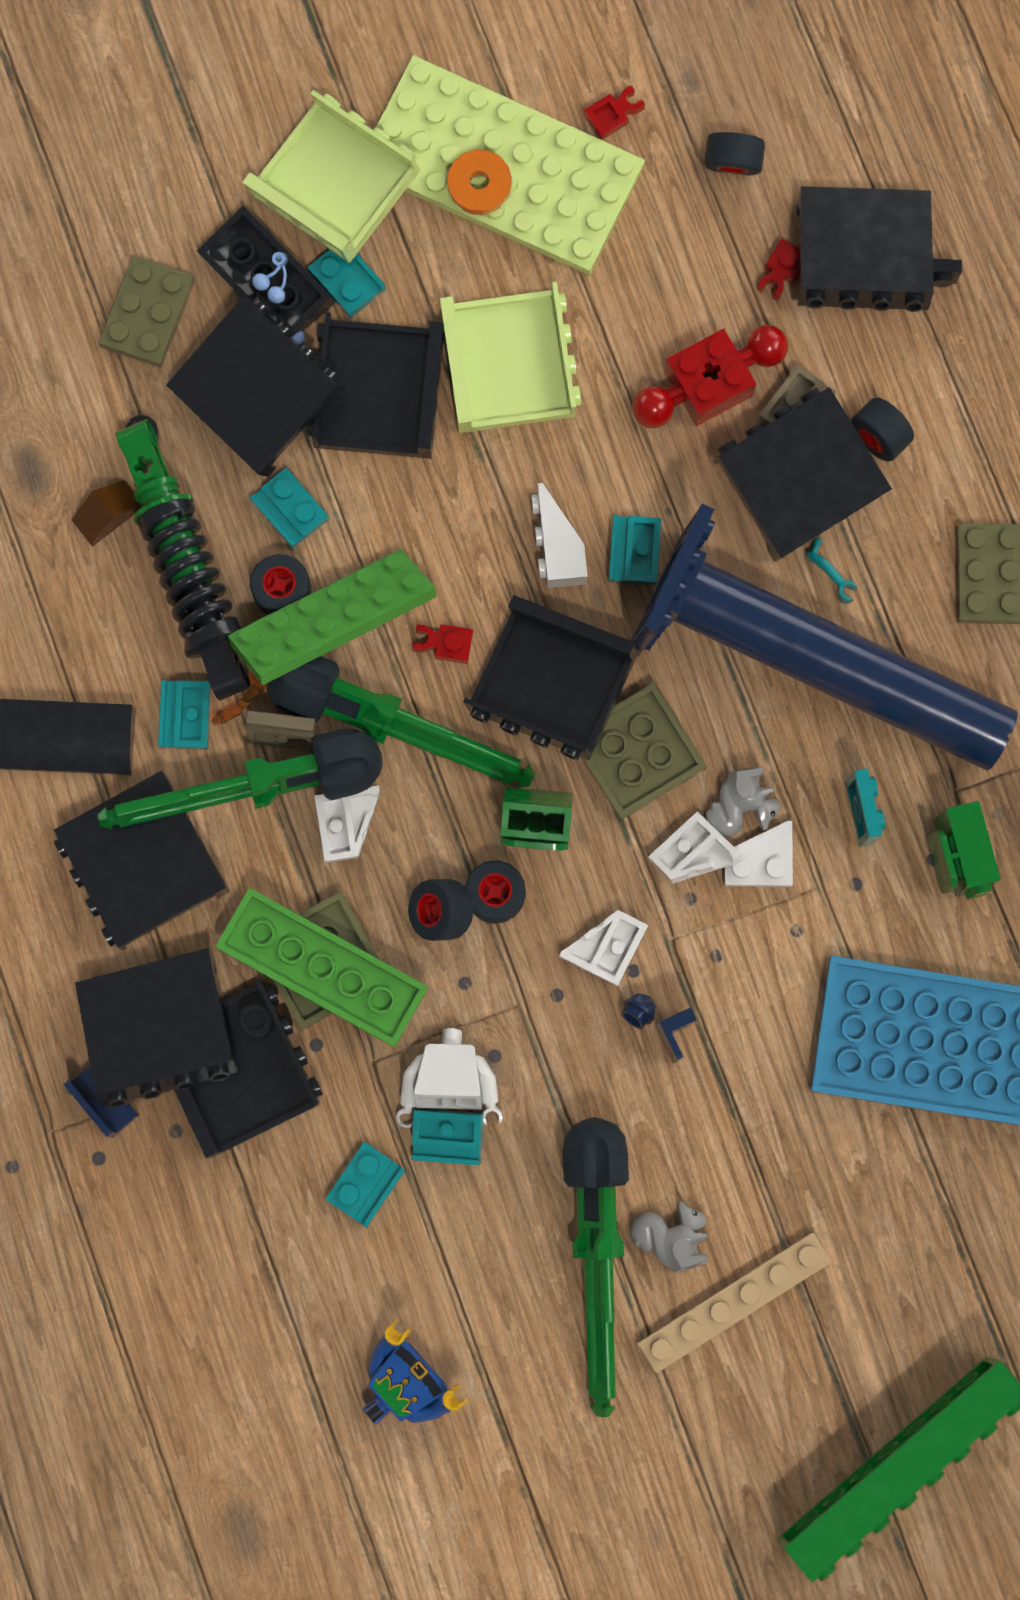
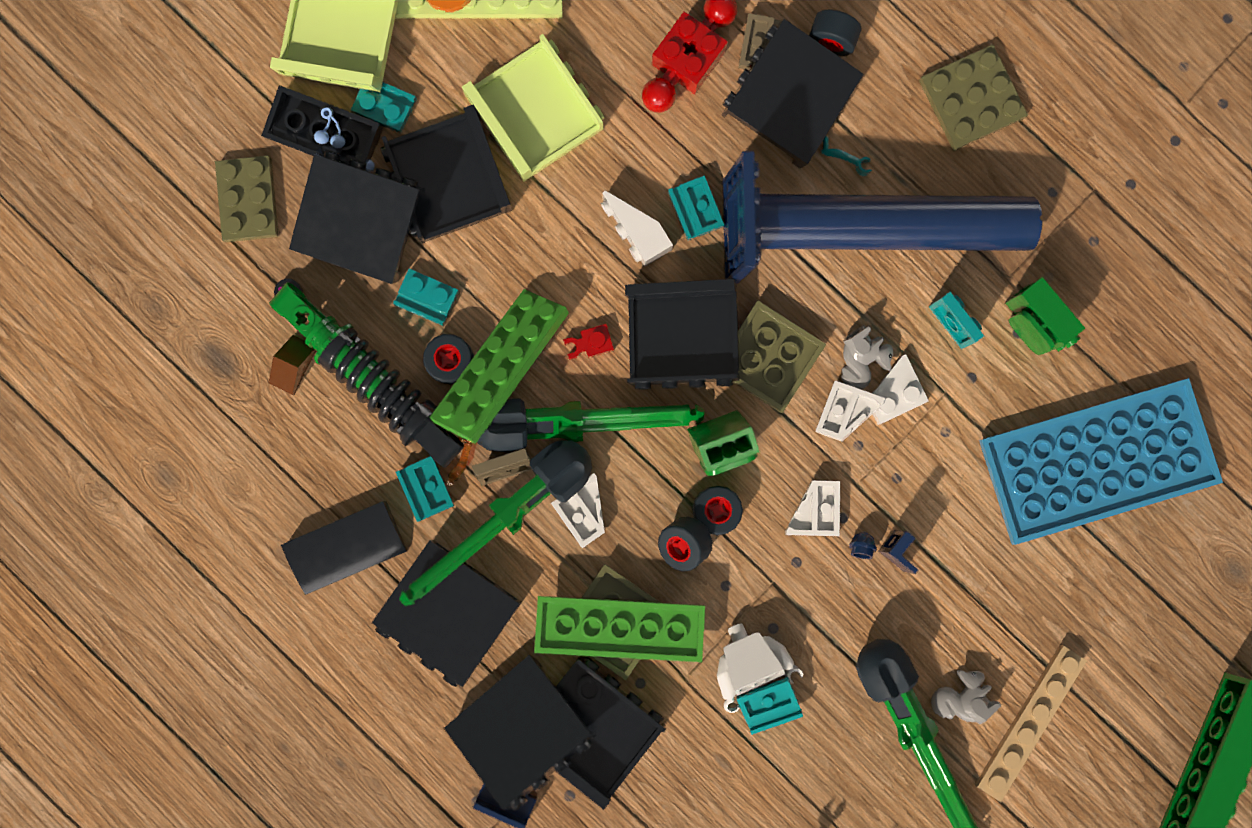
camera: 30 degrees left, 5 degrees up
teal plate [325,1142,406,1228] -> none

